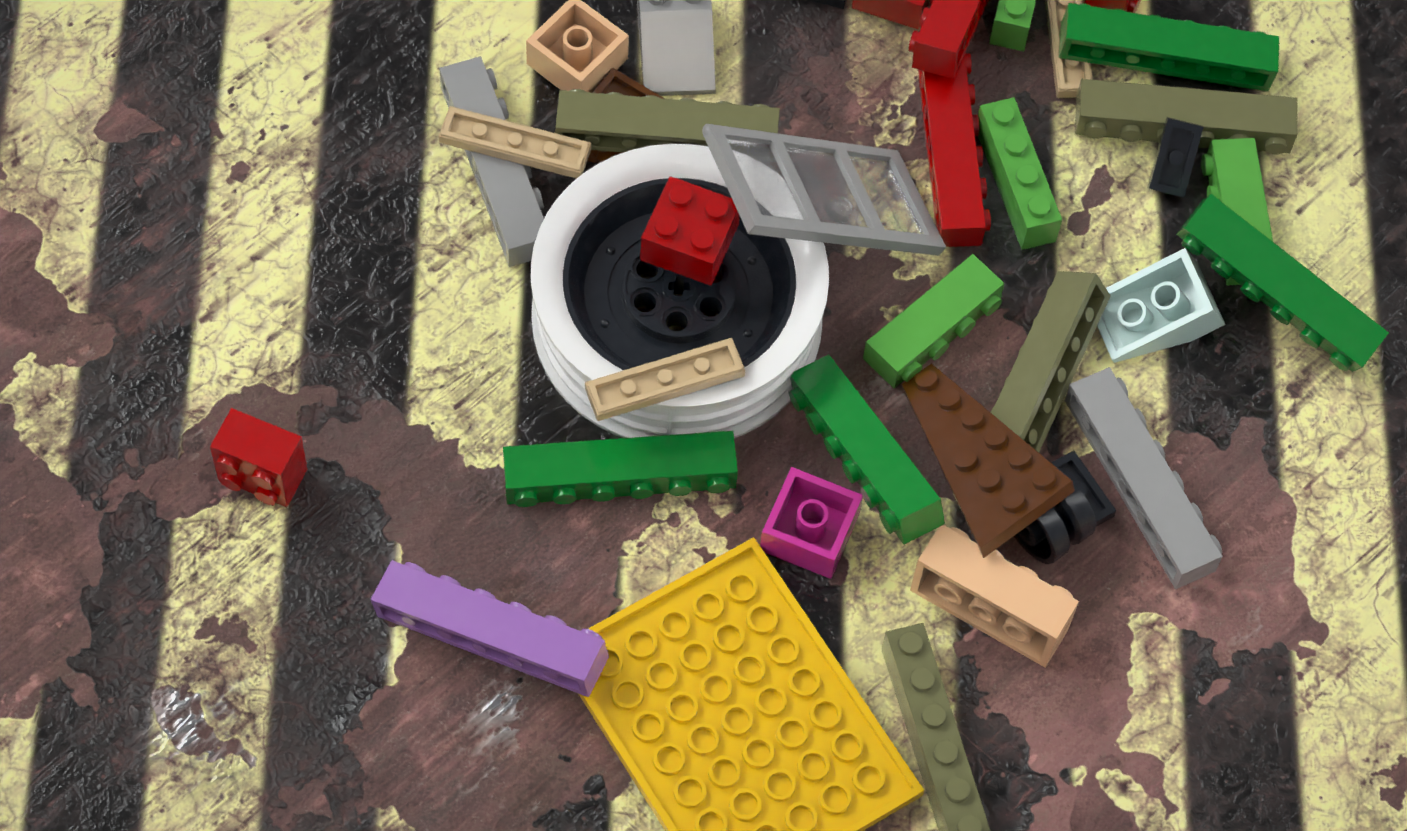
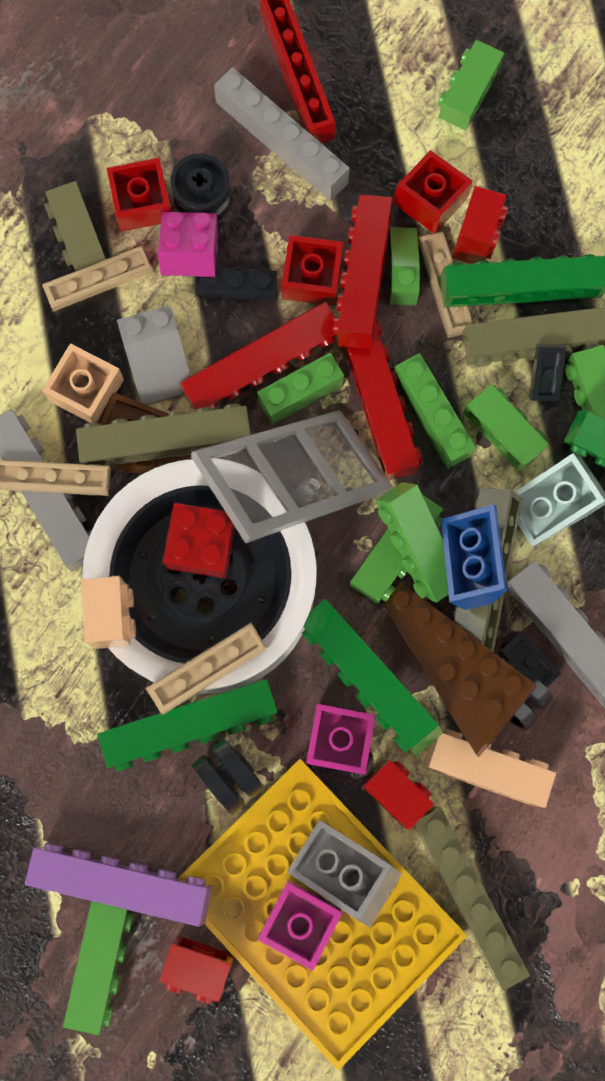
camera: 10 degrees left, 15 degrees up
none -> bright green brick [63,901,134,1035]
none -> light nougat brick [81,576,136,649]
none -> red brick [159,935,234,1004]
none -> red brick [178,302,336,412]
none -> black wheel [191,738,265,815]
none -> bright green brick [257,353,344,425]
none -> dark pink brick [258,879,342,971]
none -> light grey slope [287,820,402,927]
none -> red brick [361,760,434,830]
none -> bright green brick [375,482,449,602]
none -> blue slope [441,504,507,610]
none -> bright green brick [463,384,549,473]

